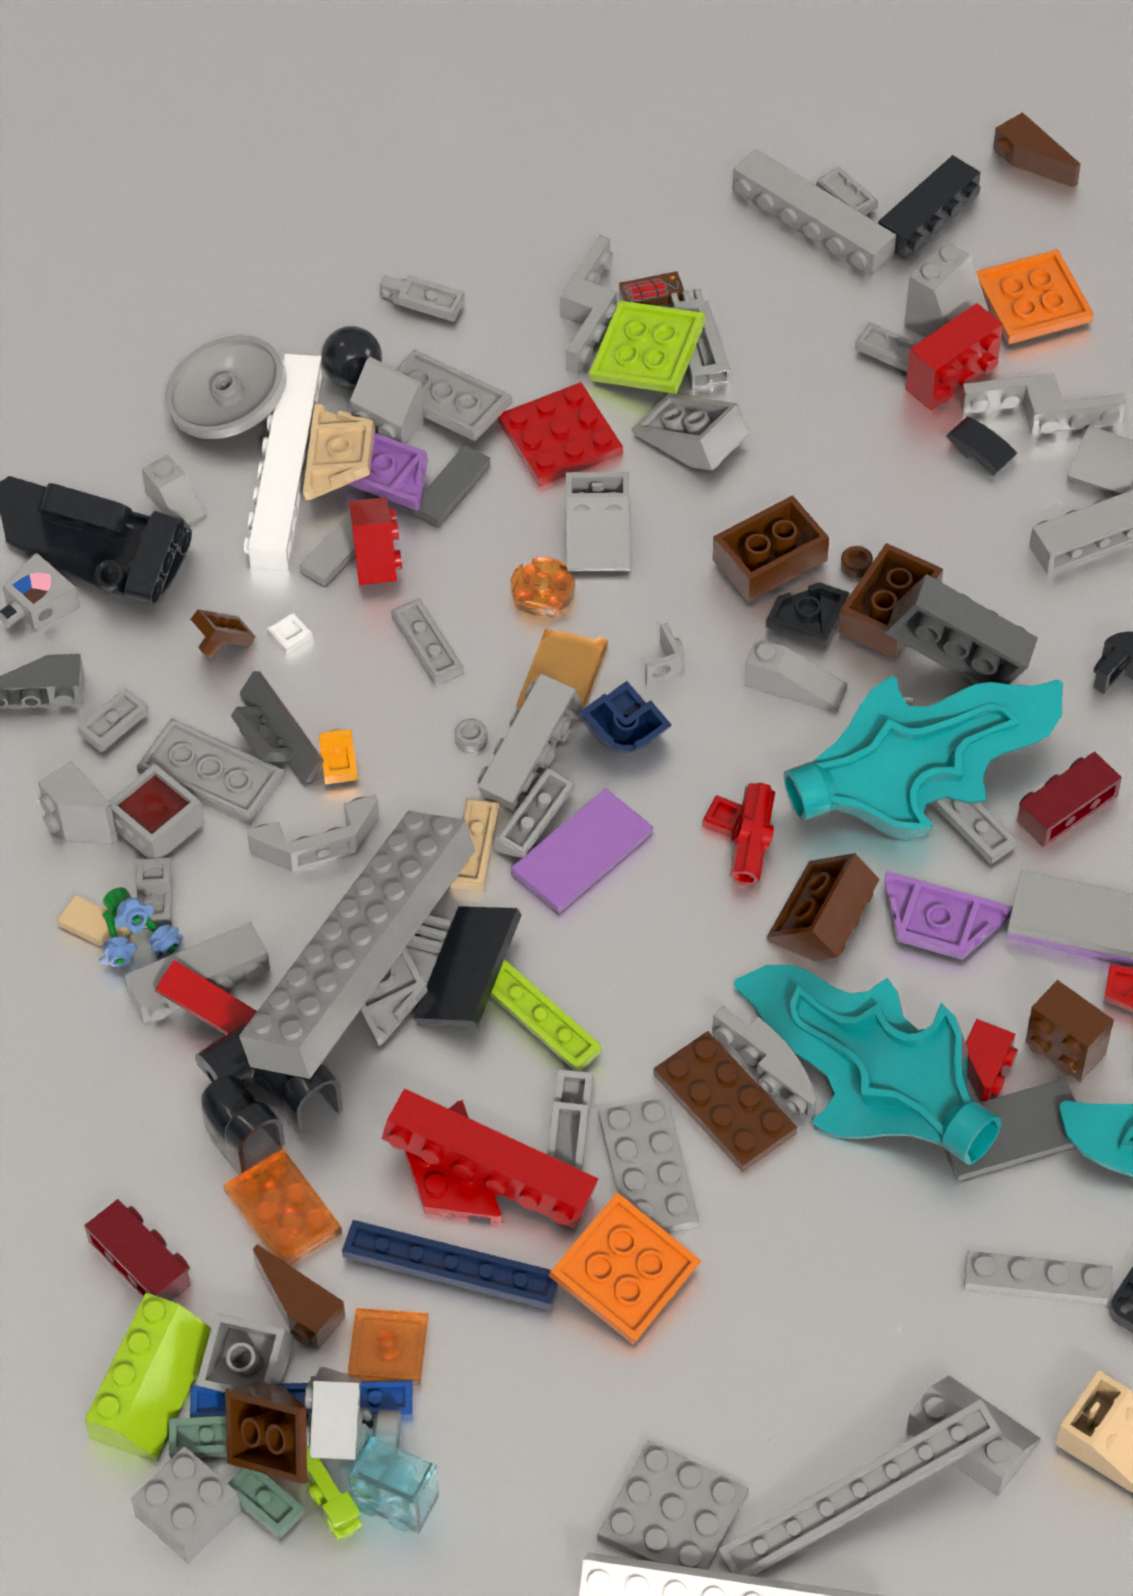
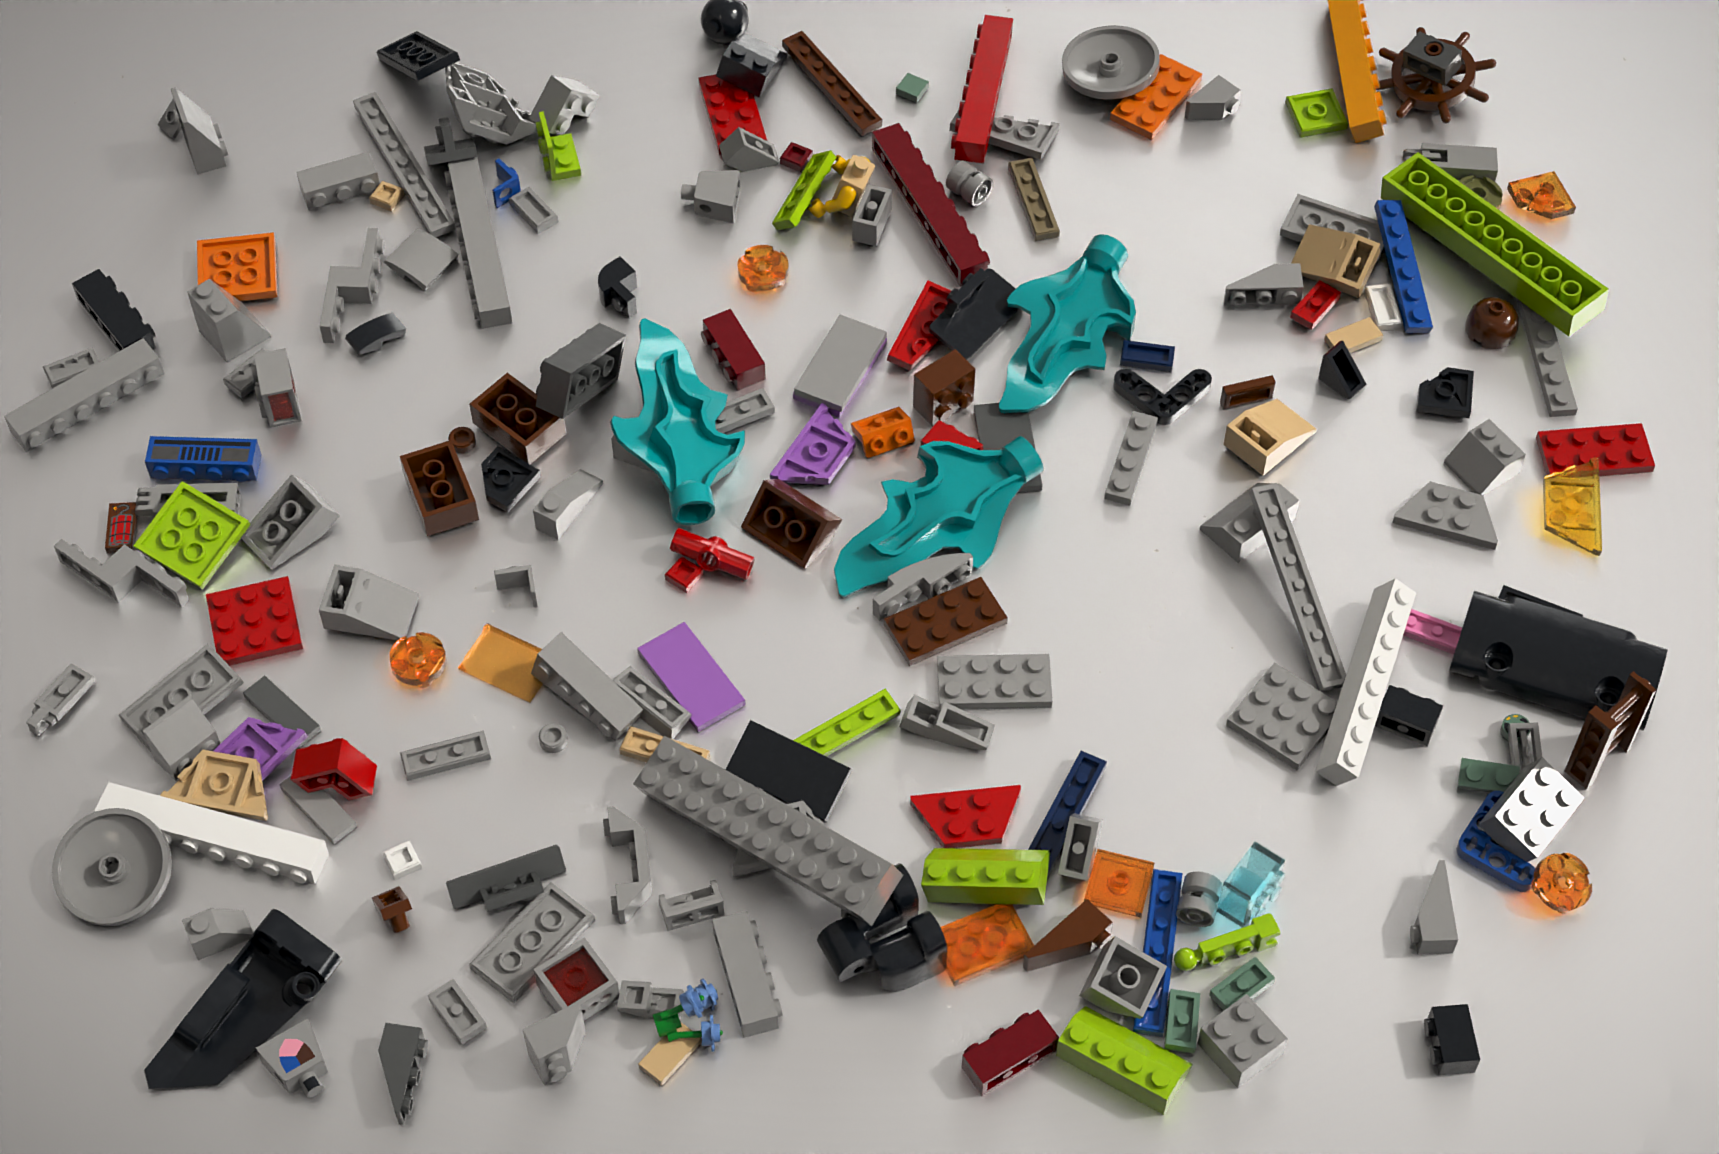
camera: 80 degrees left, 0 degrees up
red tile [155,960,257,1035] -> none
reddish brown slope [225,1381,307,1484] -> none
slope [305,1367,361,1460] -> none
light orange bracket [319,729,358,784] -> none
black brick [321,326,382,388] -> none
red brick [381,1088,599,1230] -> none
orange plate [548,1192,701,1345] -> none
dark blue brick [579,681,672,753] -> none
red brick [905,303,1003,411] -> none
reddish brown slope [993,112,1081,187] -> none
none -> blue brick [145,436,261,482]
none -> light grey piece [251,348,302,427]
none -> light grey hinge [658,880,724,931]
none -> orange bracket [851,407,915,458]
none -> lime slope [921,848,1050,905]
none -> light grey hinge [1058,813,1103,881]

